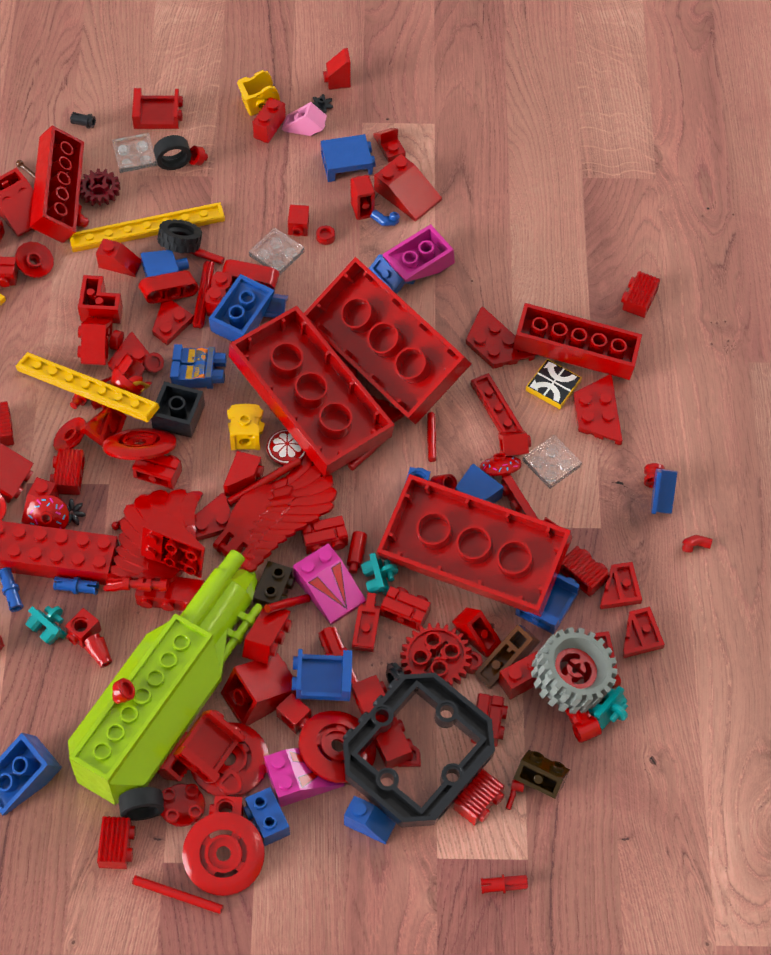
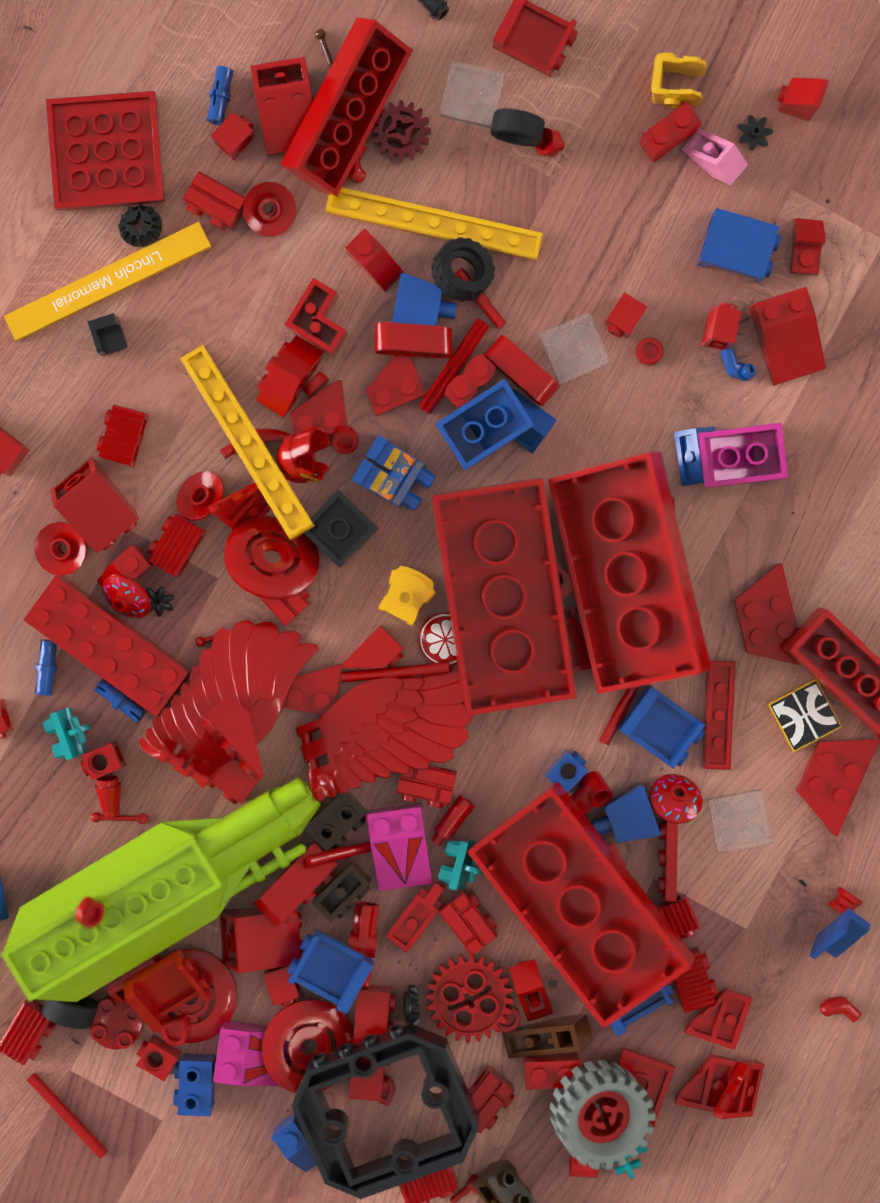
camera: 30 degrees right, 30 degrees up
red piece [182,812,265,896] -> none
red brick [498,430,531,456] -> none
none -> red hinge [91,812,148,824]
none -> dark brown brick [312,859,371,922]
none -> blue panel [618,685,705,769]
none -> red wing [713,1060,764,1119]

